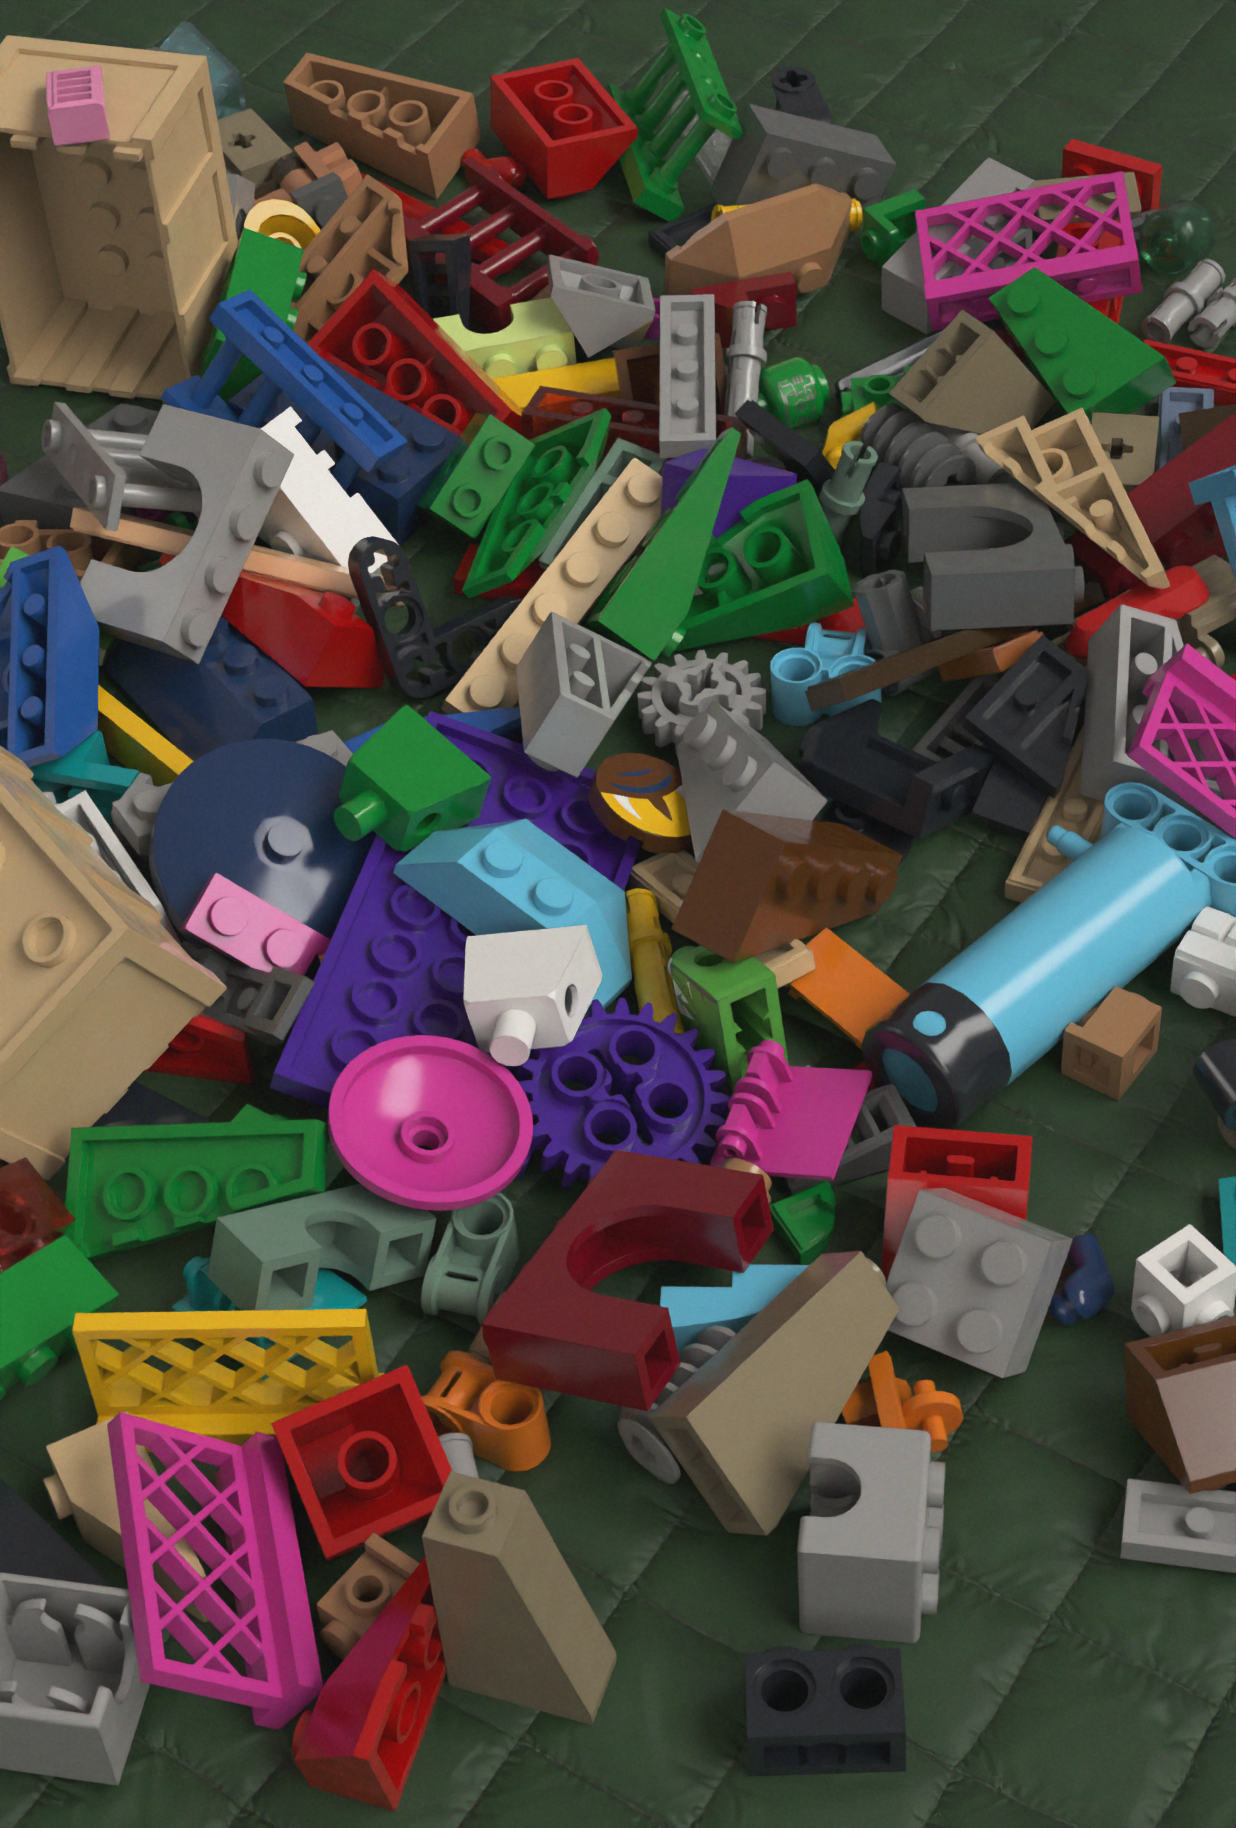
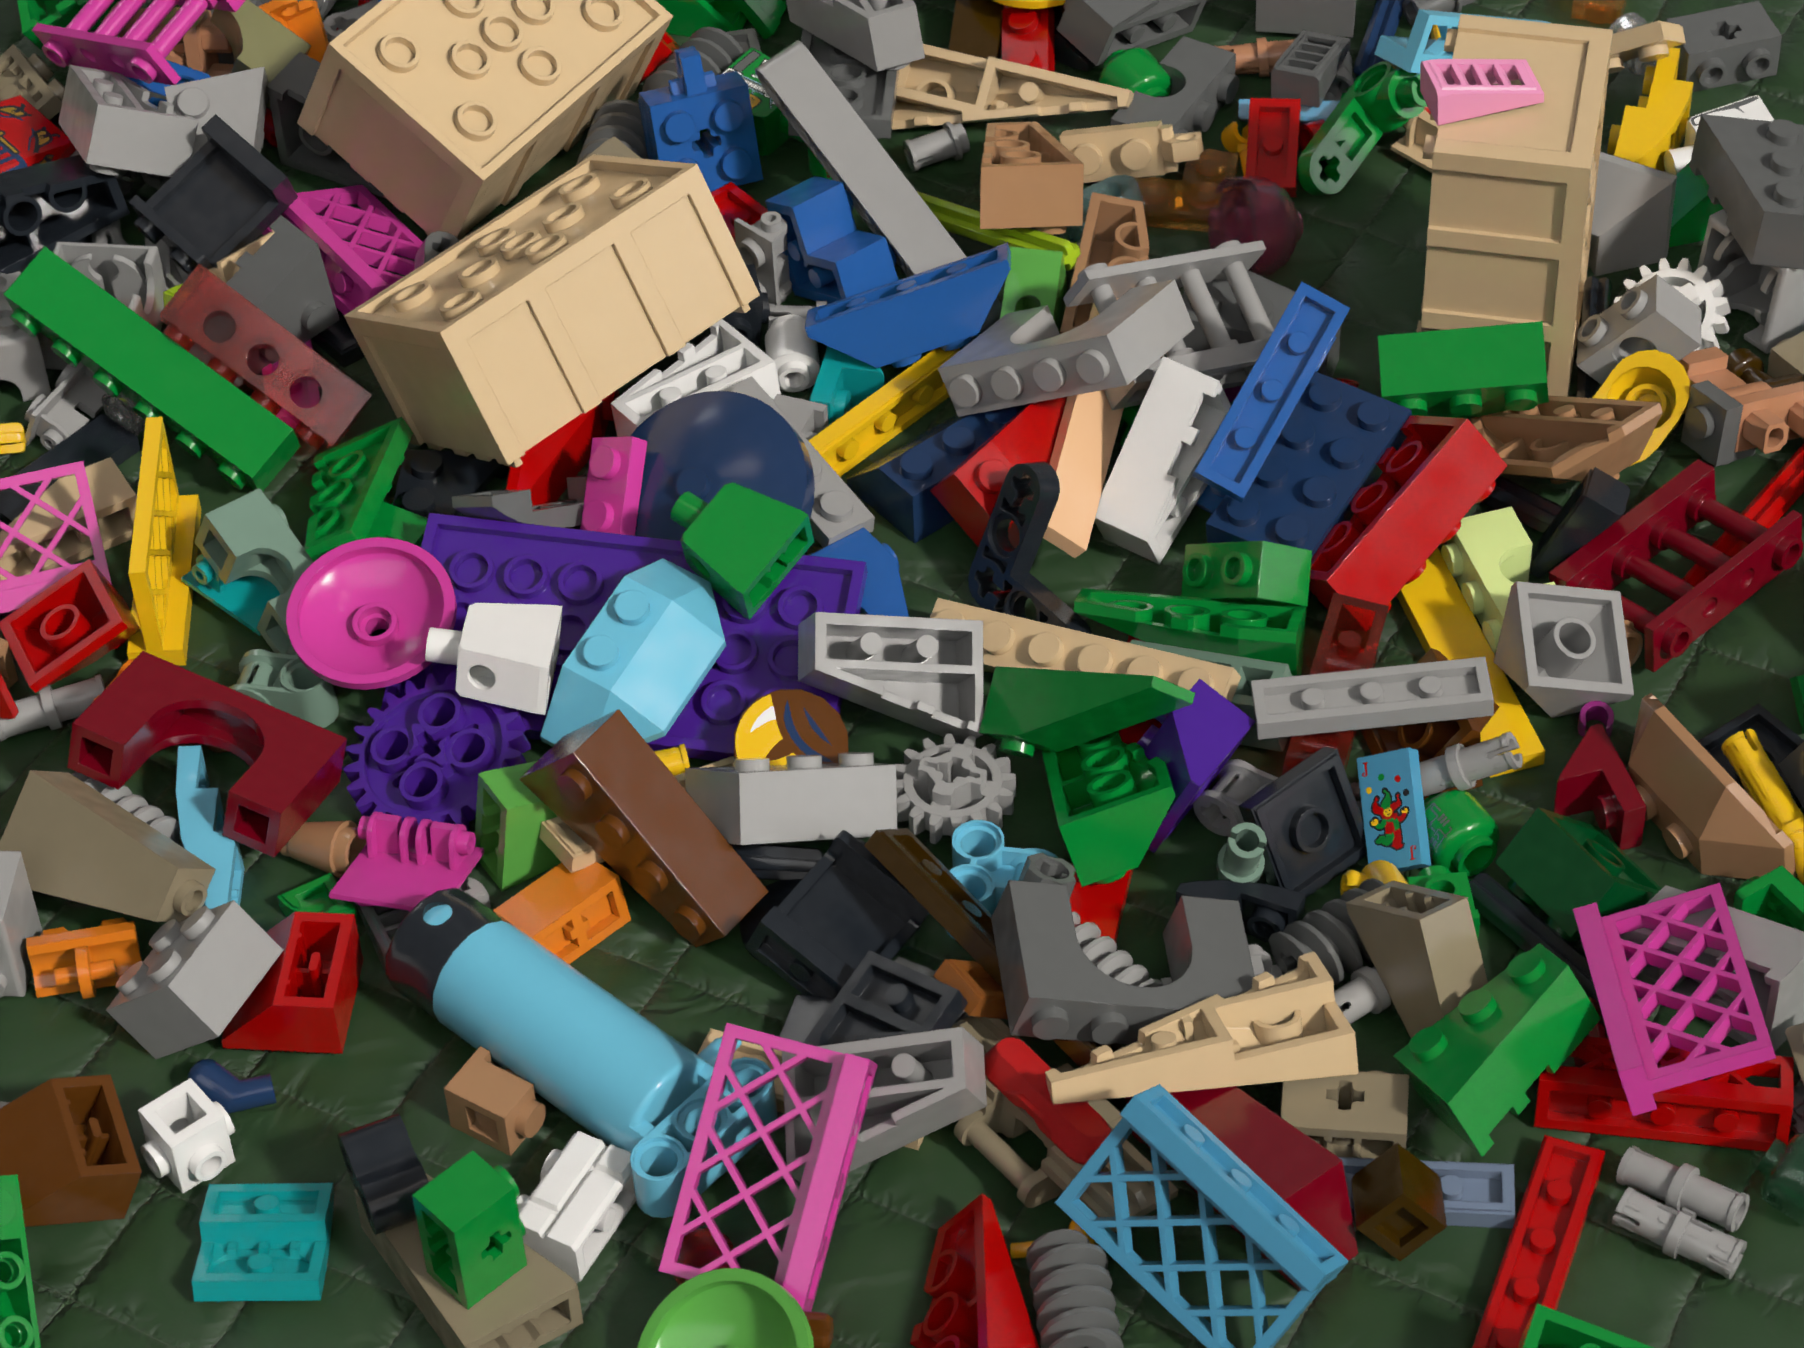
camera: 85 degrees right, 0 degrees up
none -> dark azure tile [1356,748,1431,872]
none -> dark green slope [1495,807,1662,944]

